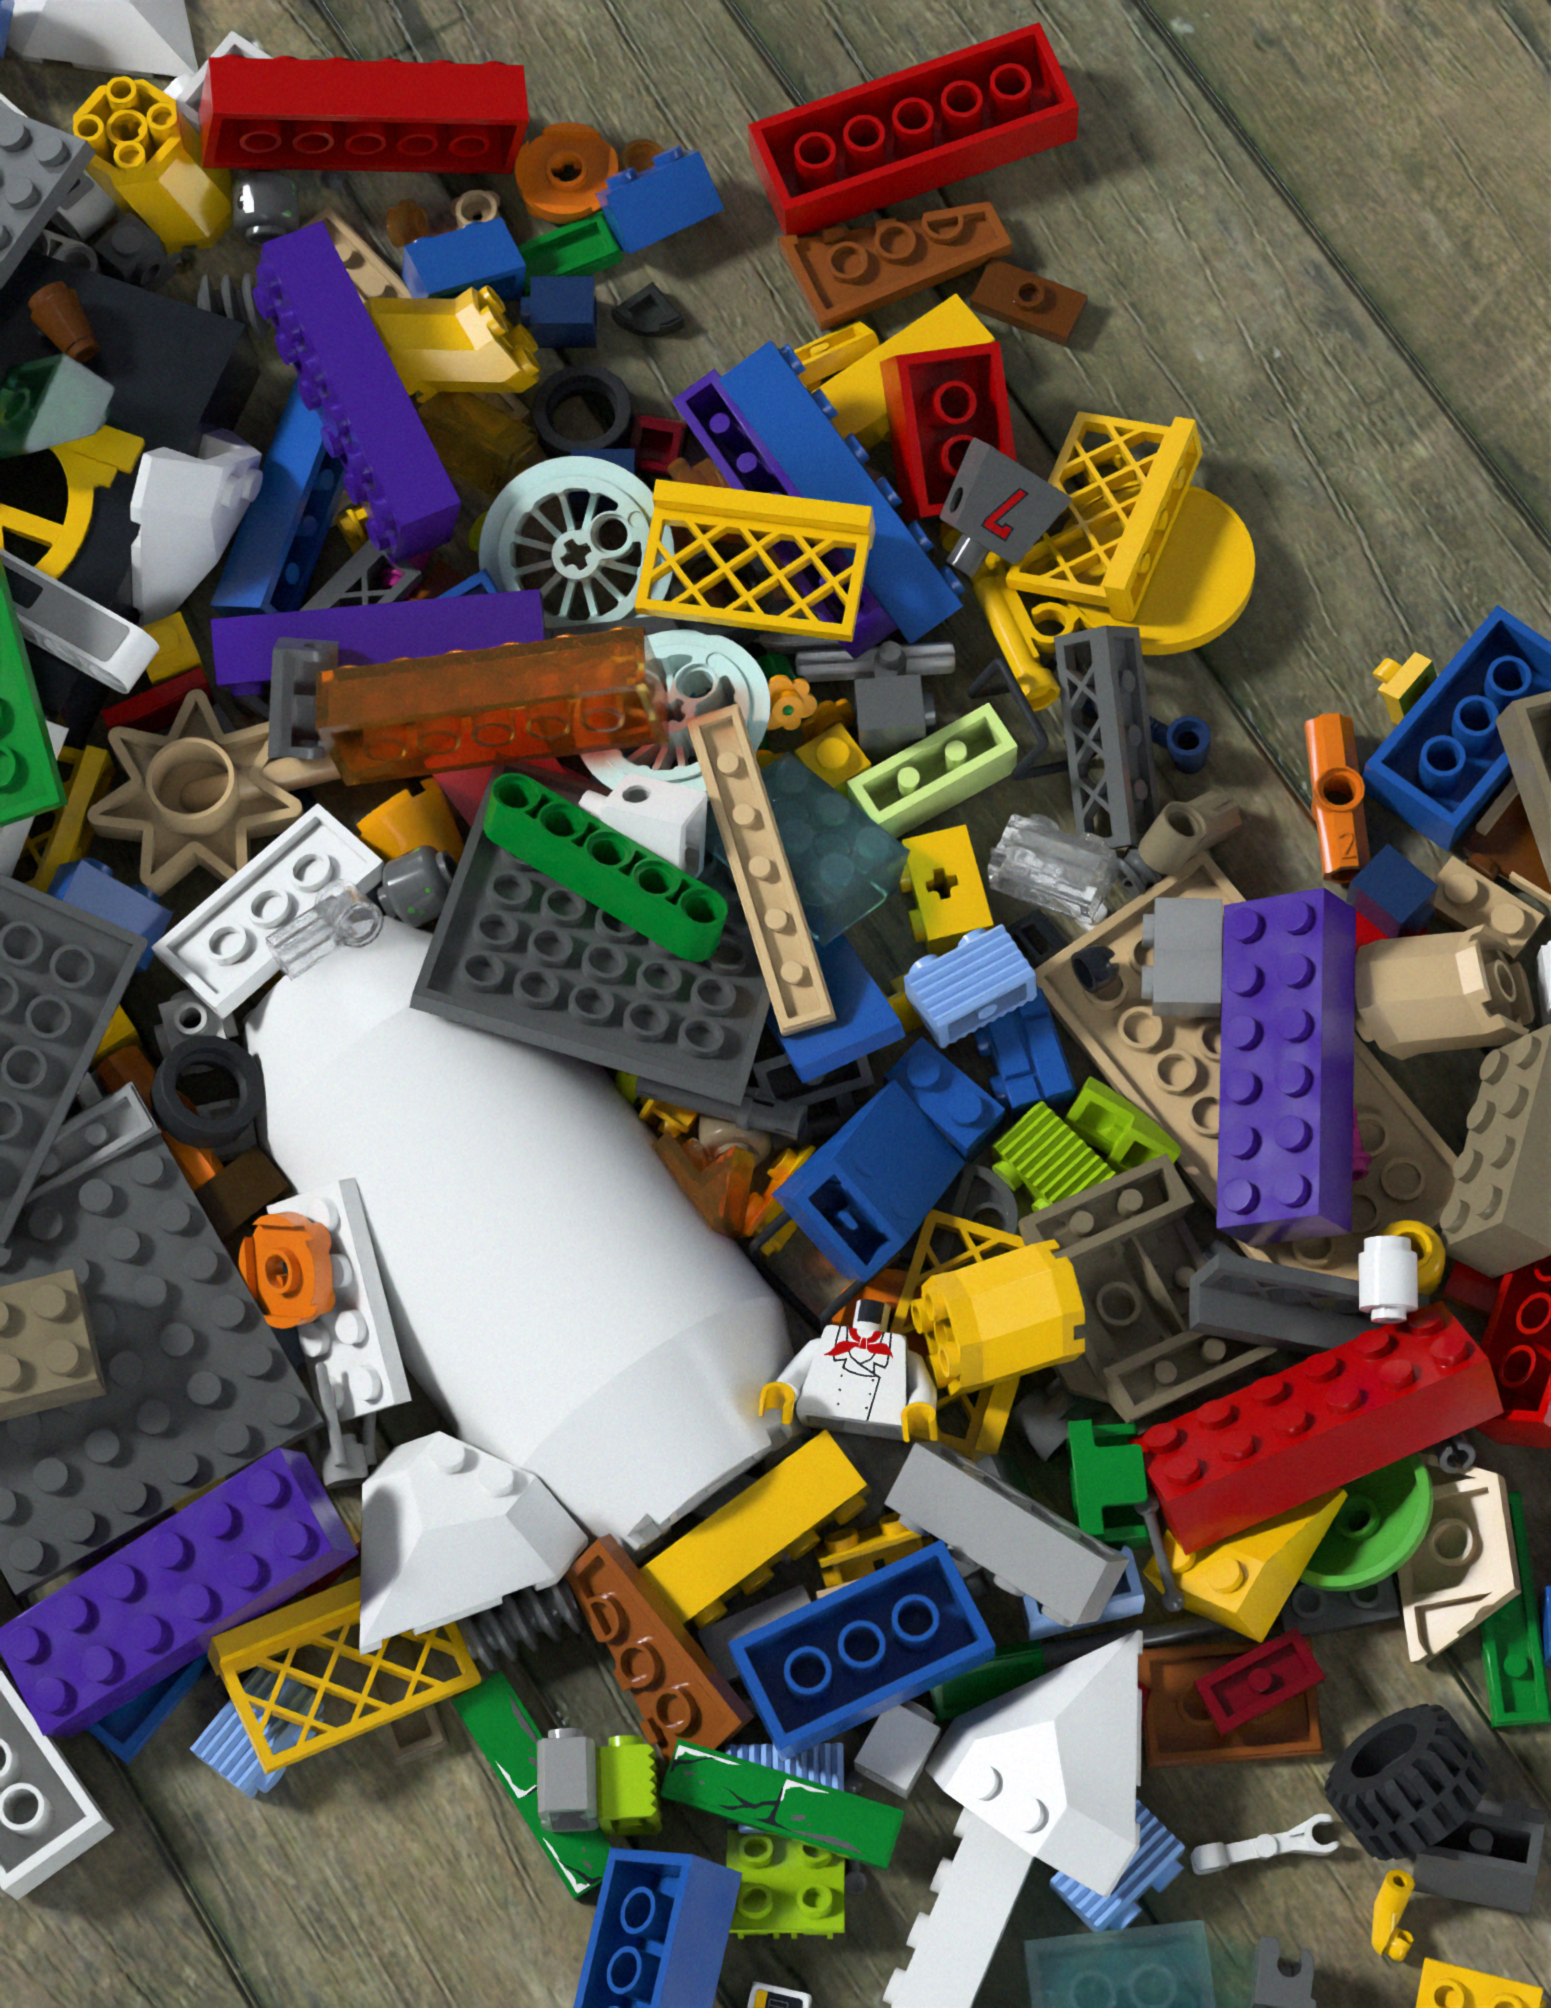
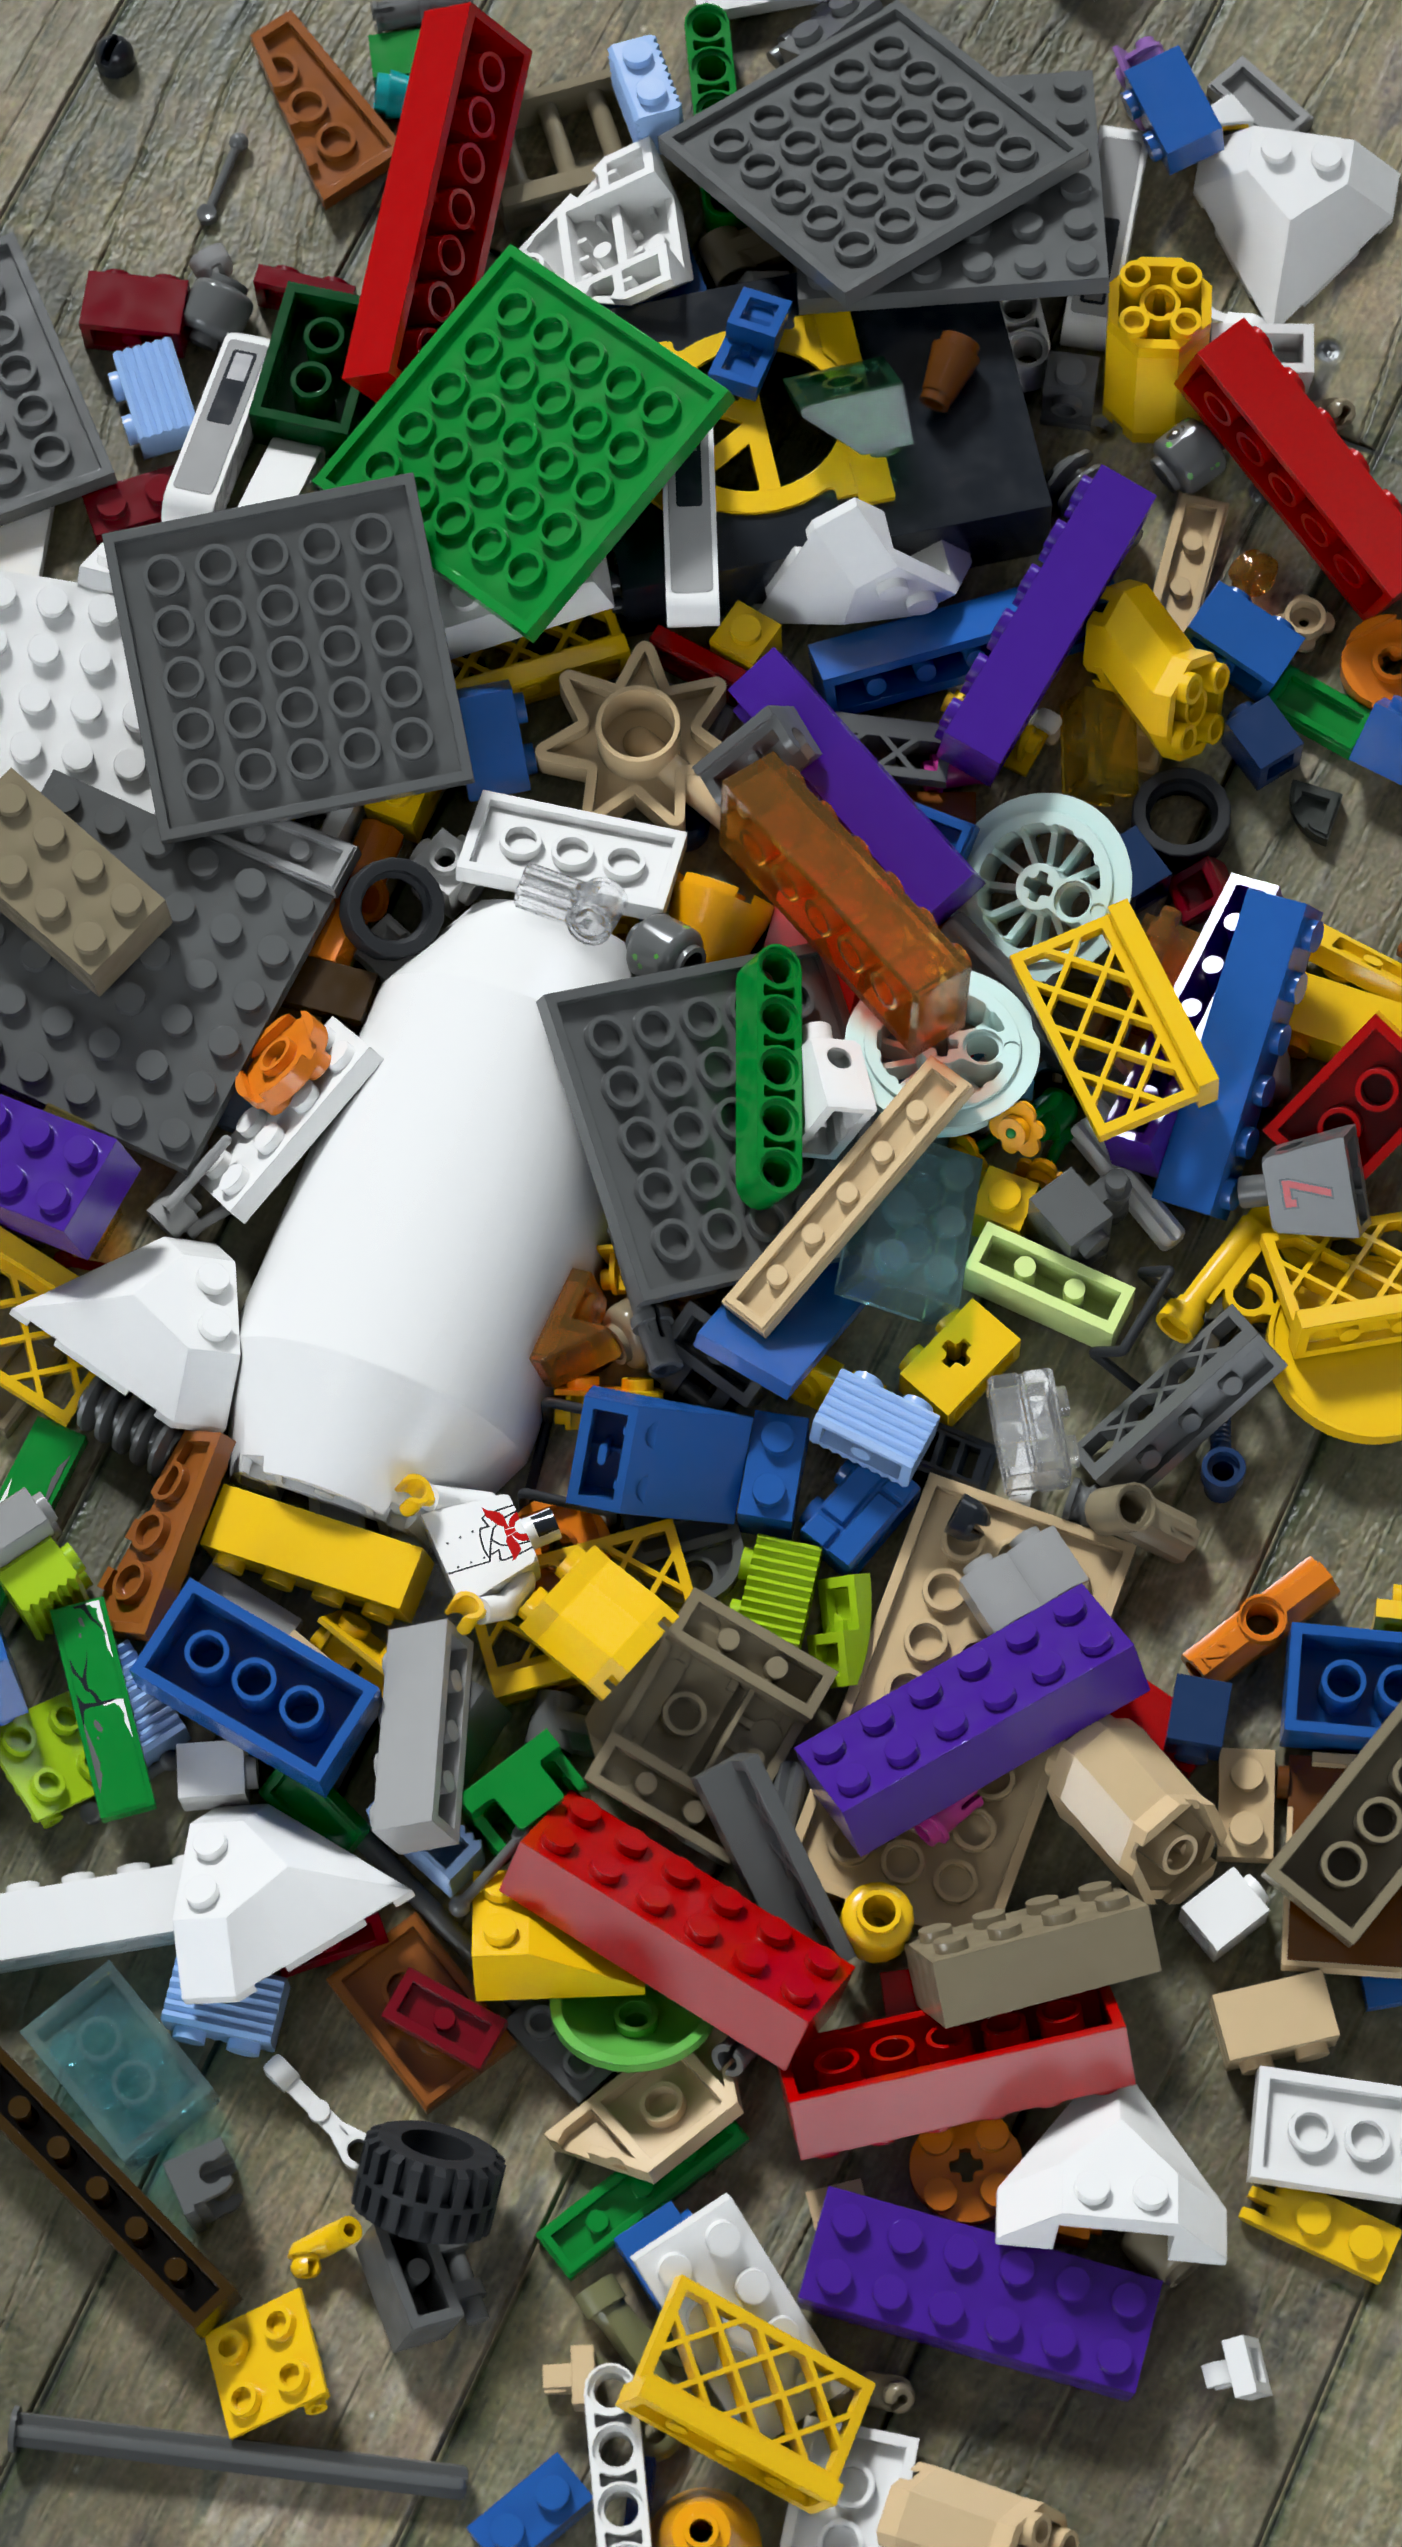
camera: 55 degrees right, 0 degrees up
white brick [1358,1236,1418,1324] -> none

